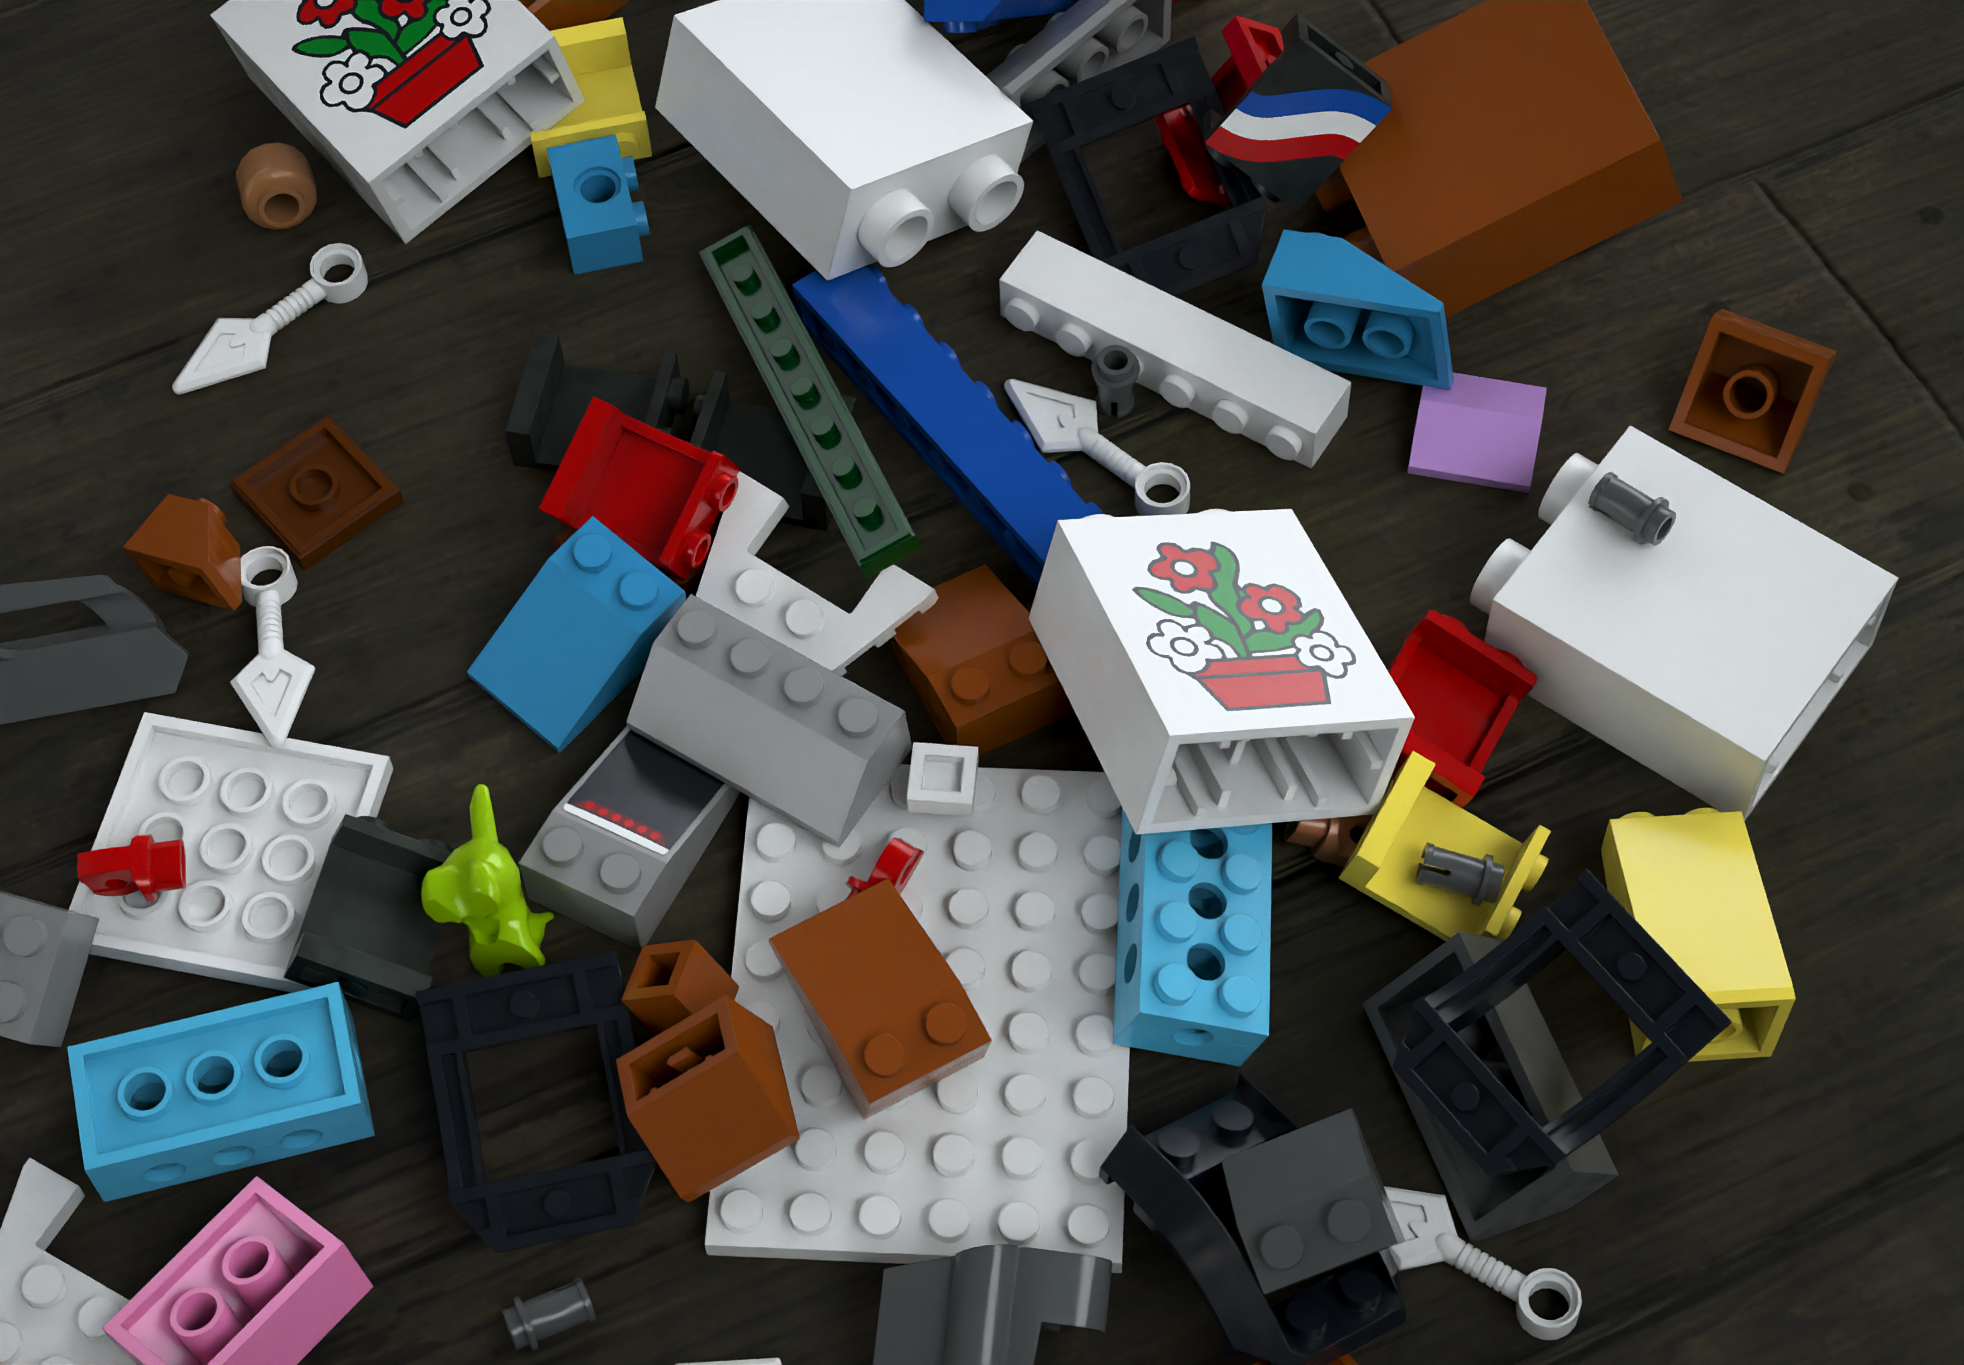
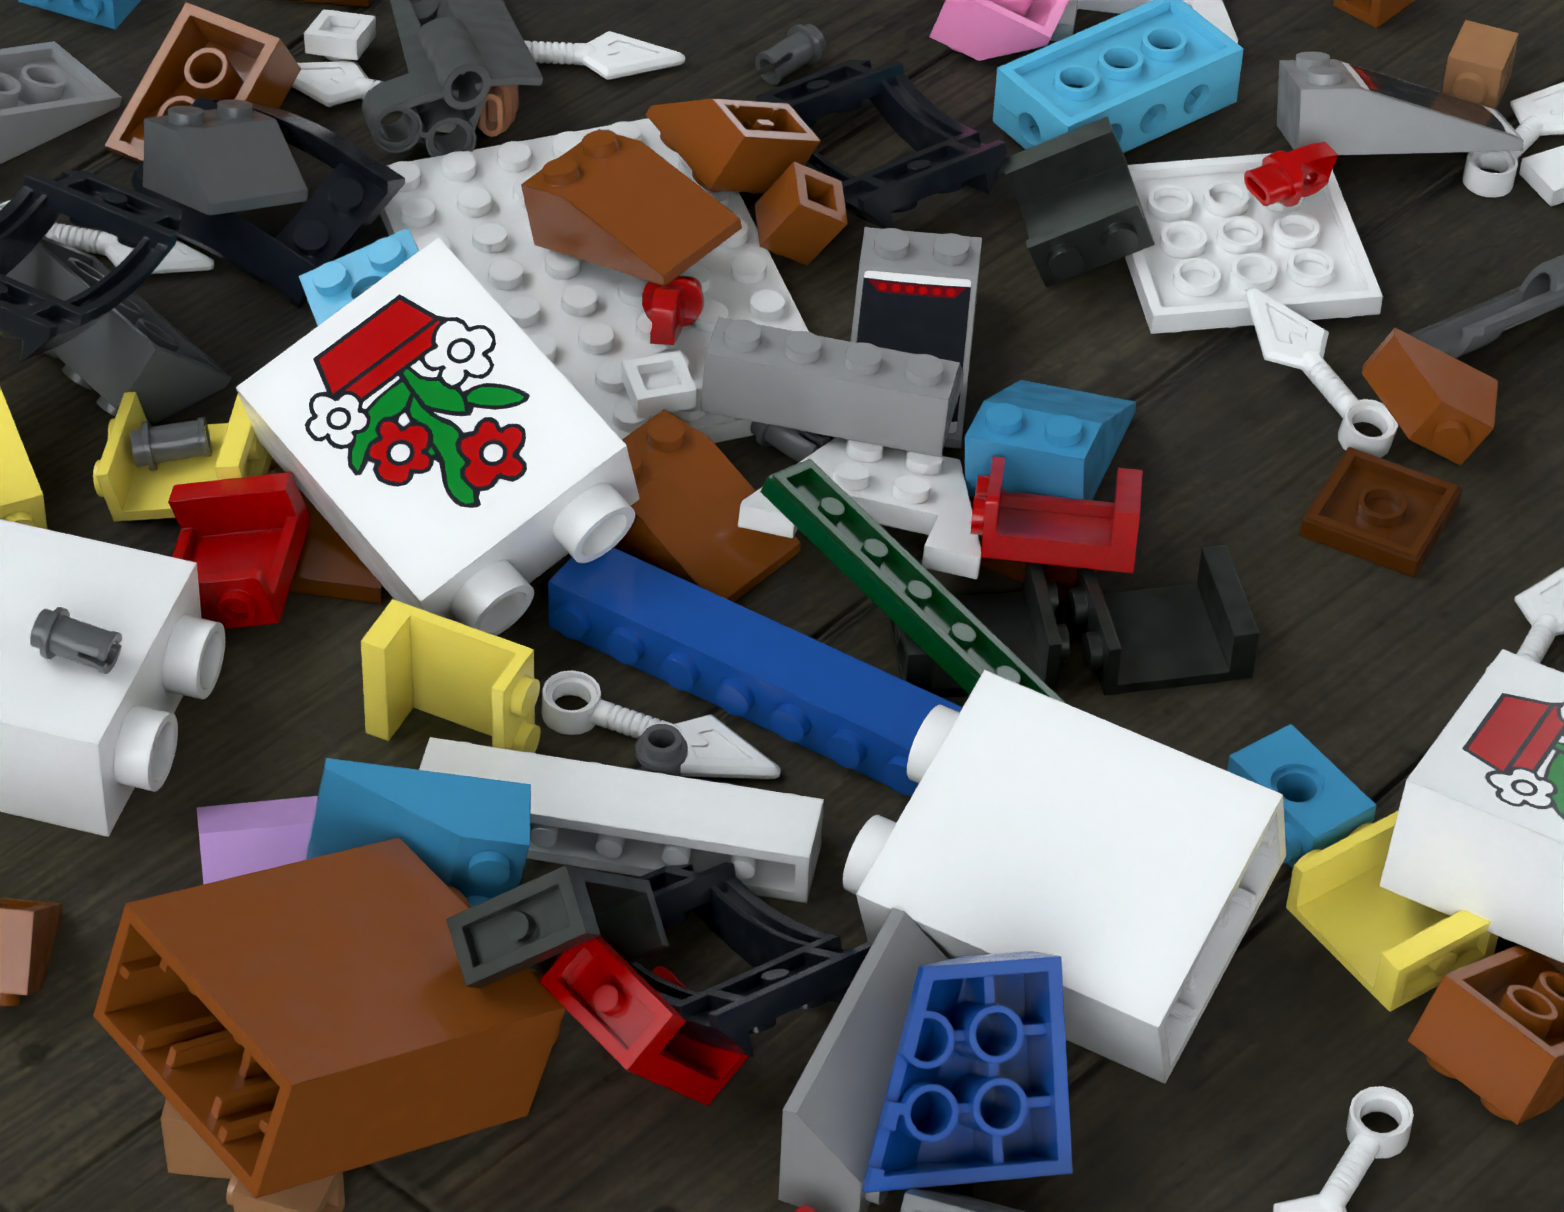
camera: 155 degrees right, 15 degrees down
lime animal [421,784,554,977] -> none
none -> light yellow panel [361,599,541,753]

